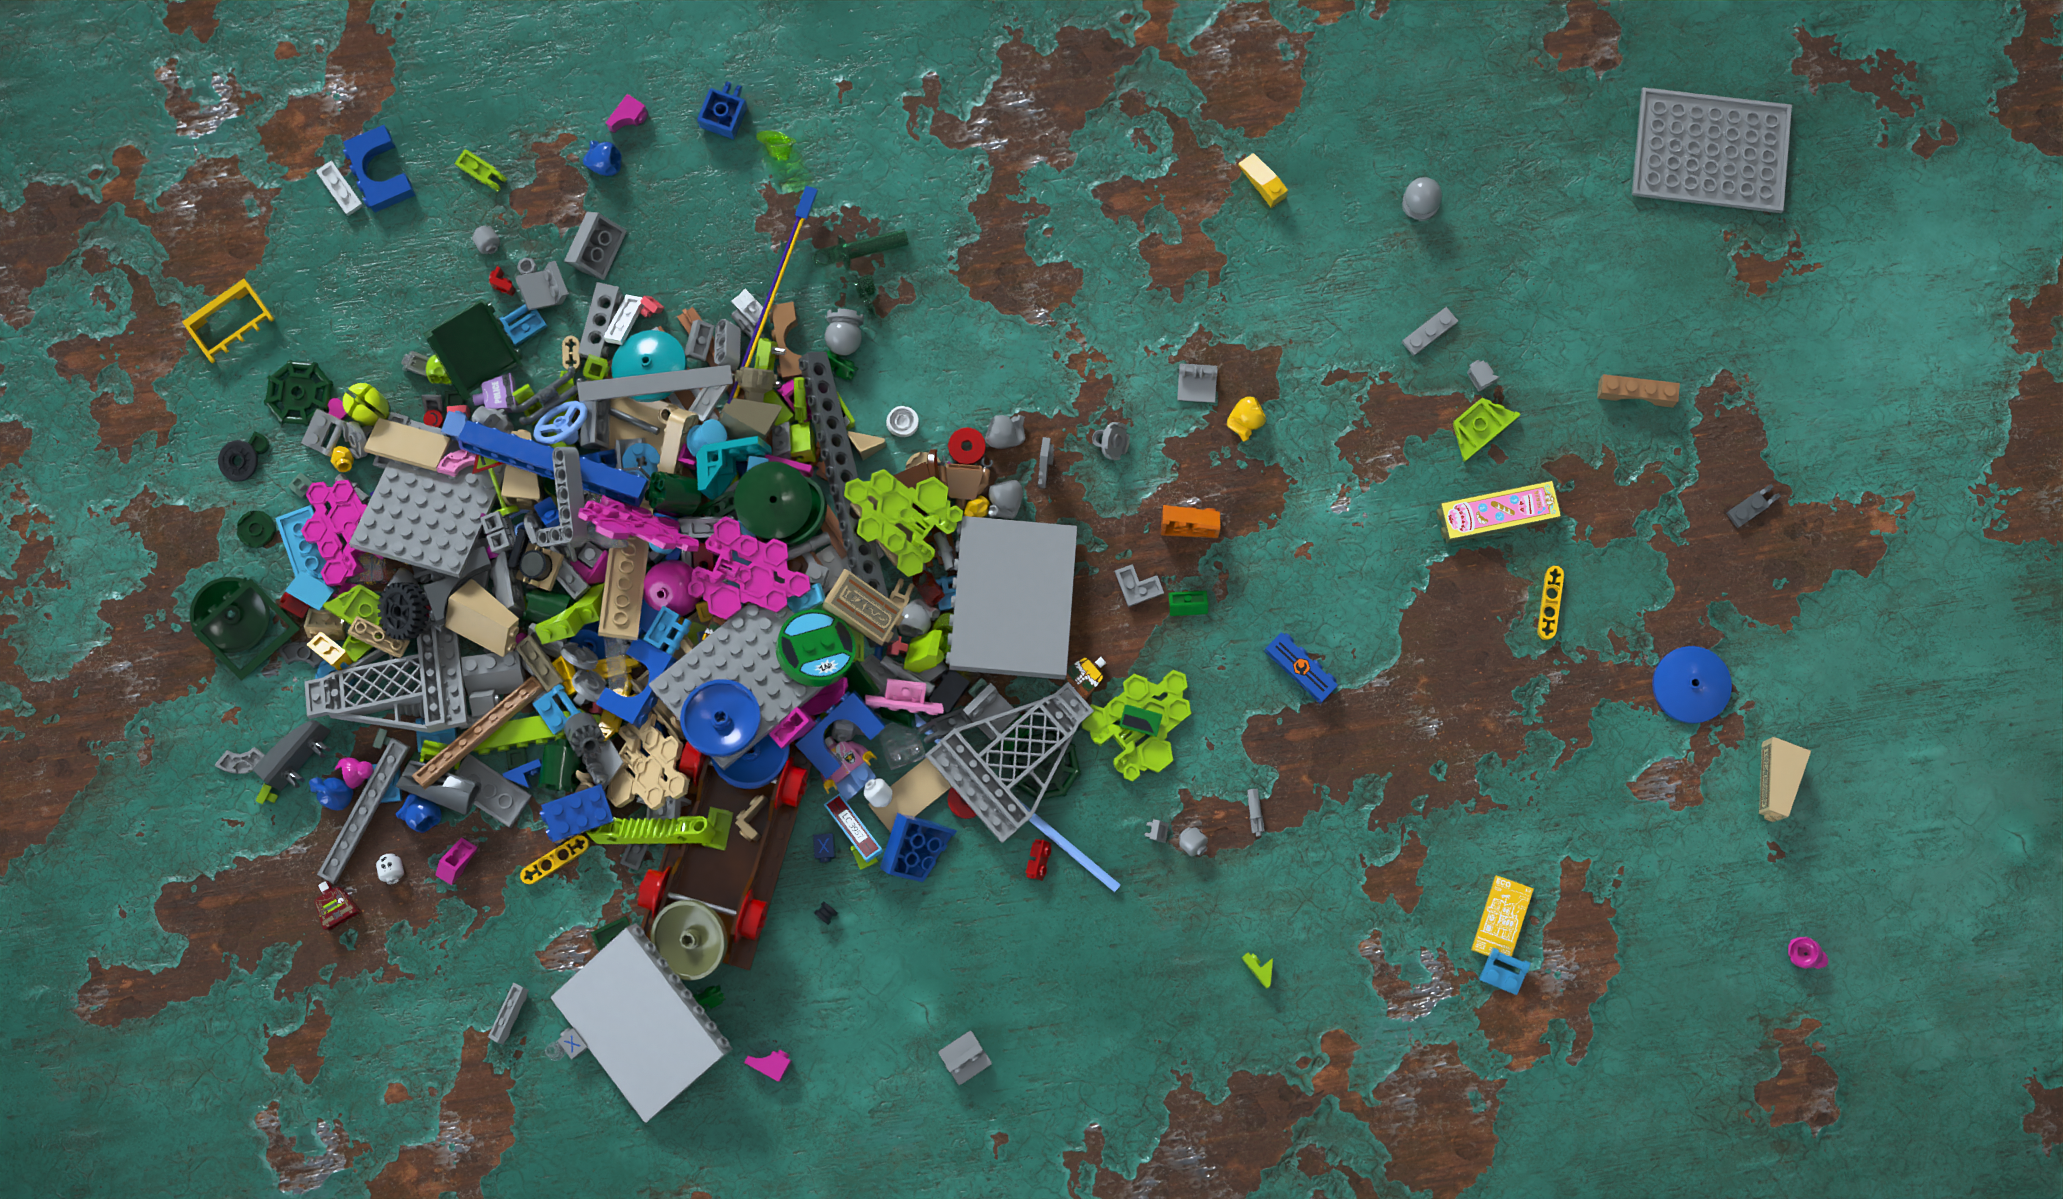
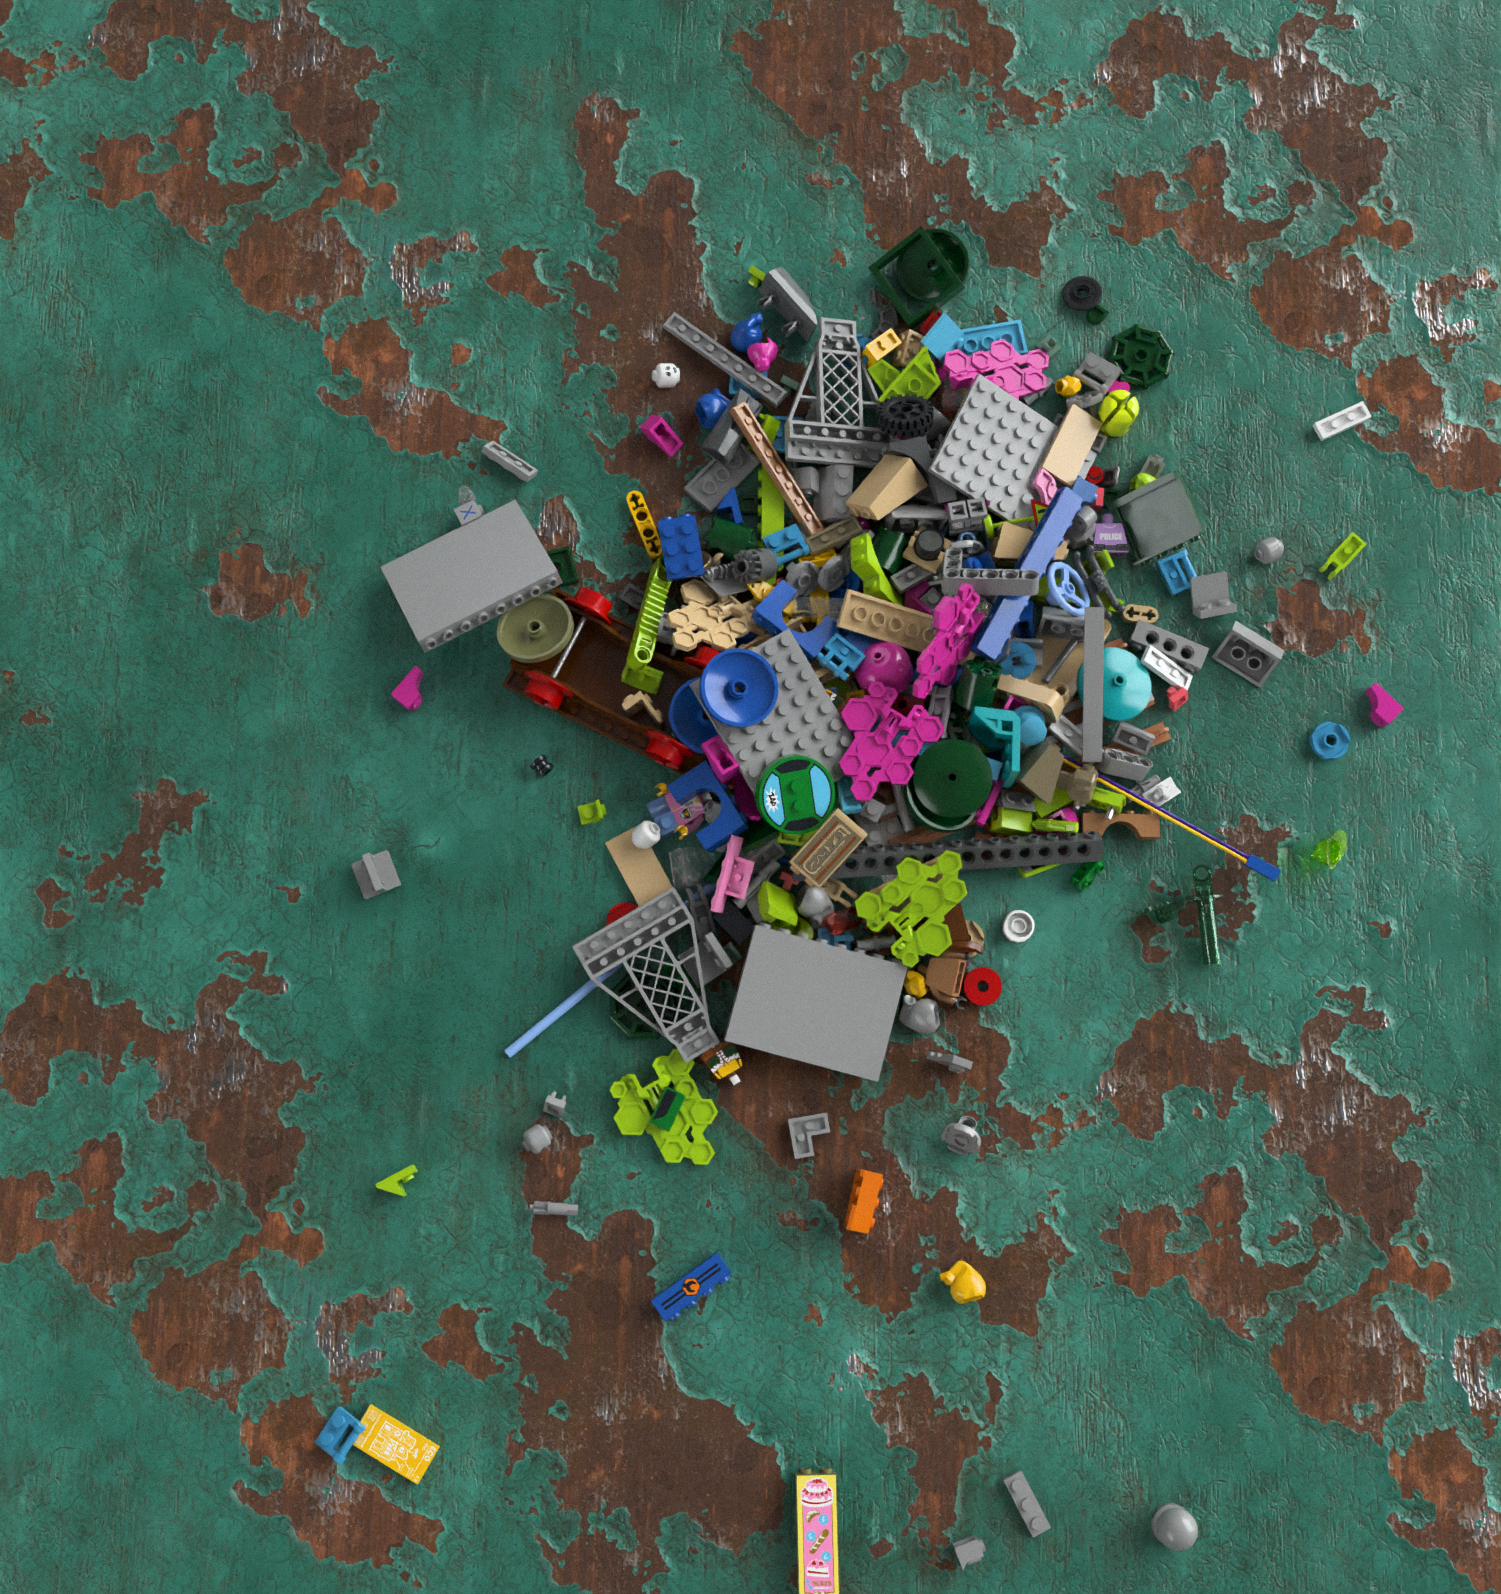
camera: 90 degrees right, 0 degrees up
yellow hinge [182,279,274,364] -> none
light grey tile [215,747,265,774] -> none
dark green tile [237,510,276,548] -> none
dark red torso [314,881,362,931] -> none
blue arch [343,125,416,212] -> none
tan tile [347,616,410,658] -> none
red bracket [489,266,516,297] -> none
black tile [508,529,529,571] -> none
light grey tile [517,257,537,275] -> none
blue piece [583,140,622,176] -> none
lime brick [583,354,610,381] -> none
green hinge [693,985,726,1011] -> none
blue hinge [697,81,748,139] -> none
dark blue brick [813,833,836,863] -> none
tile [824,793,883,863] -> none
light grey tile [825,309,864,356] -> none
tan slope [847,431,886,461] -> none
blue wedge [880,813,957,882] -> none
light grey piece [985,415,1026,449] -> none
red hinge [1026,839,1052,881] -> none
green slope [1168,591,1208,616] -> none
light grey hinge [1177,363,1217,403] -> none
yellow slope [1238,153,1288,208] -> none
lime wing [1453,398,1521,462] -> none
yellow beam [1537,566,1564,640] -> none
none -> dark azure plate [1309,721,1350,760]

